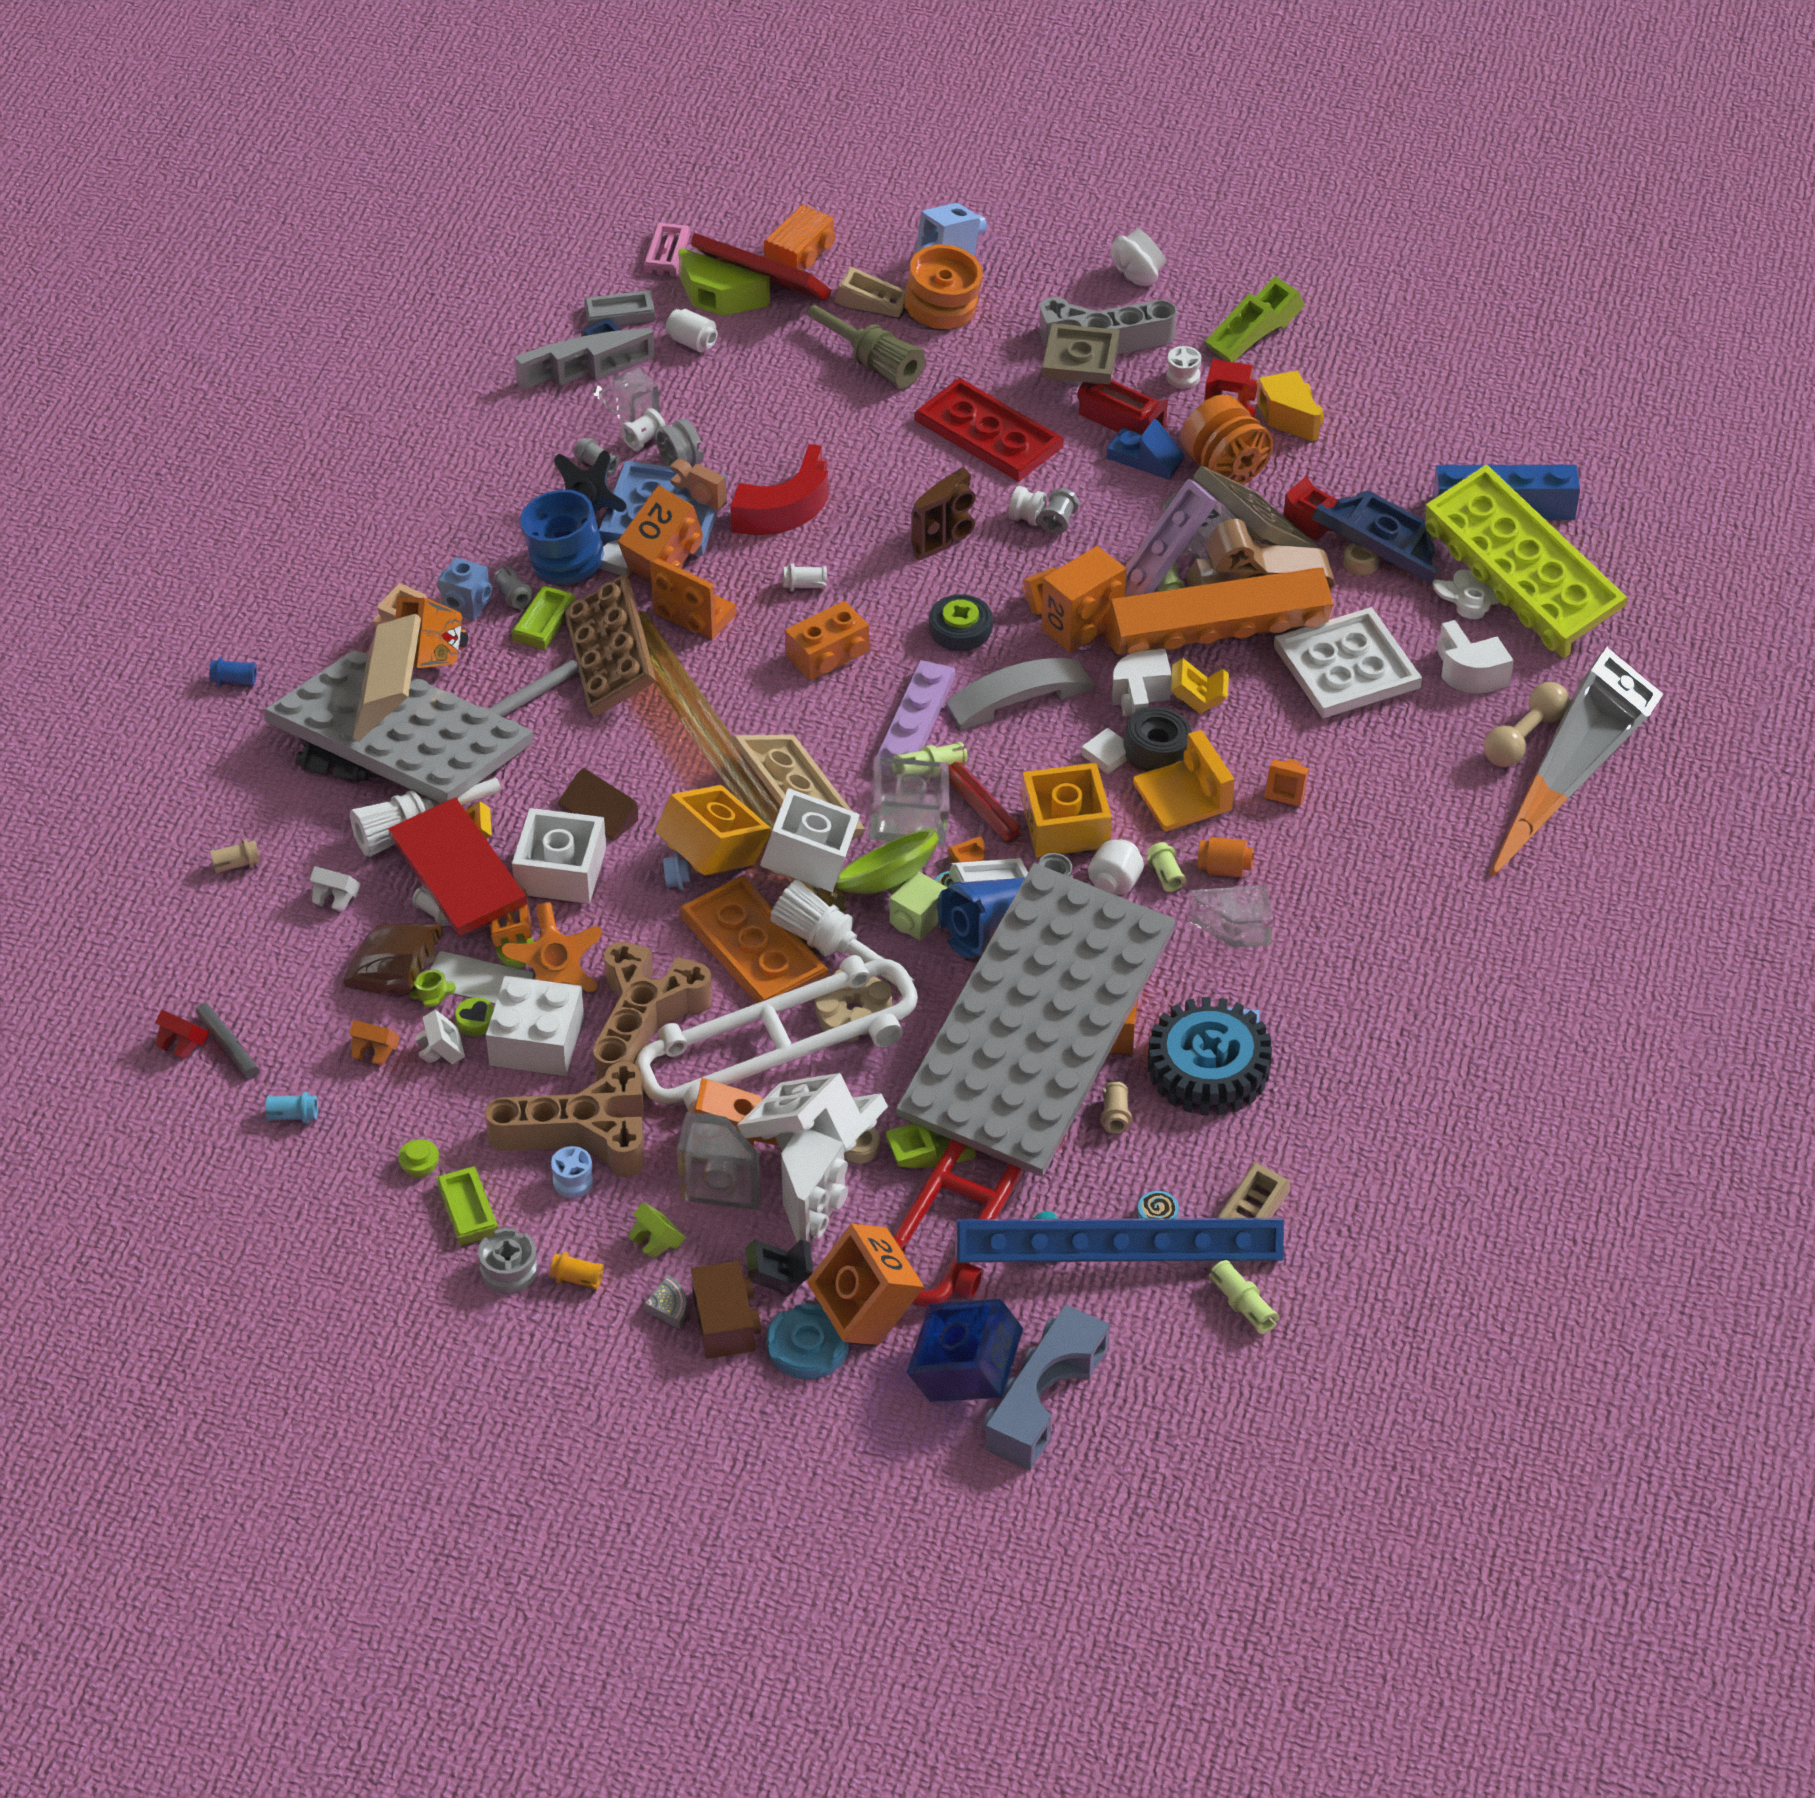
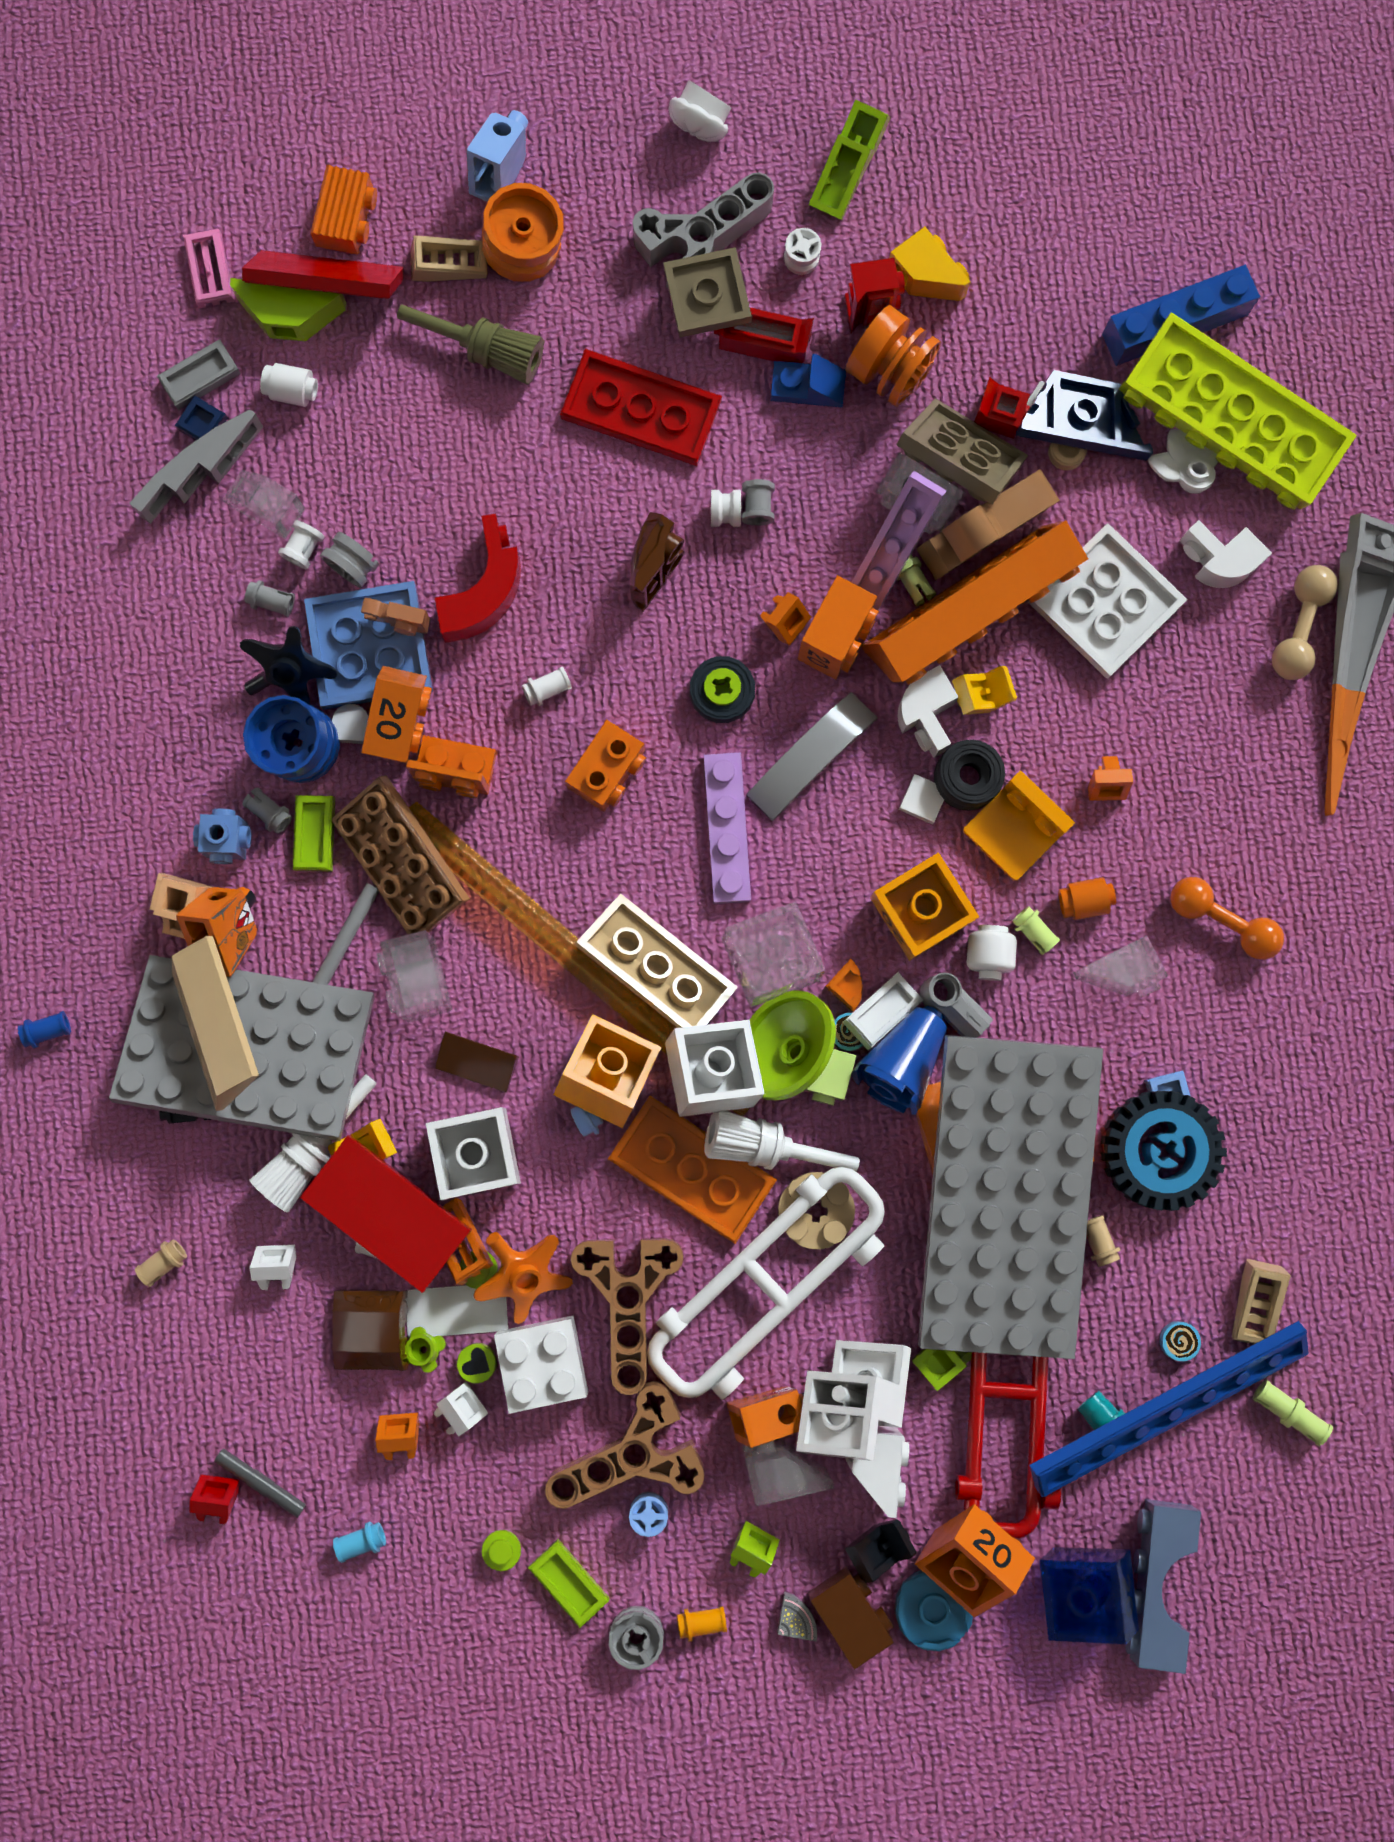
camera: 25 degrees left, 35 degrees up
yellowish green pin [892,742,968,778] -> none
red axle [944,761,1021,842] -> none
none -> clear brick [377,930,453,1022]
none -> orange piece [1170,877,1284,960]

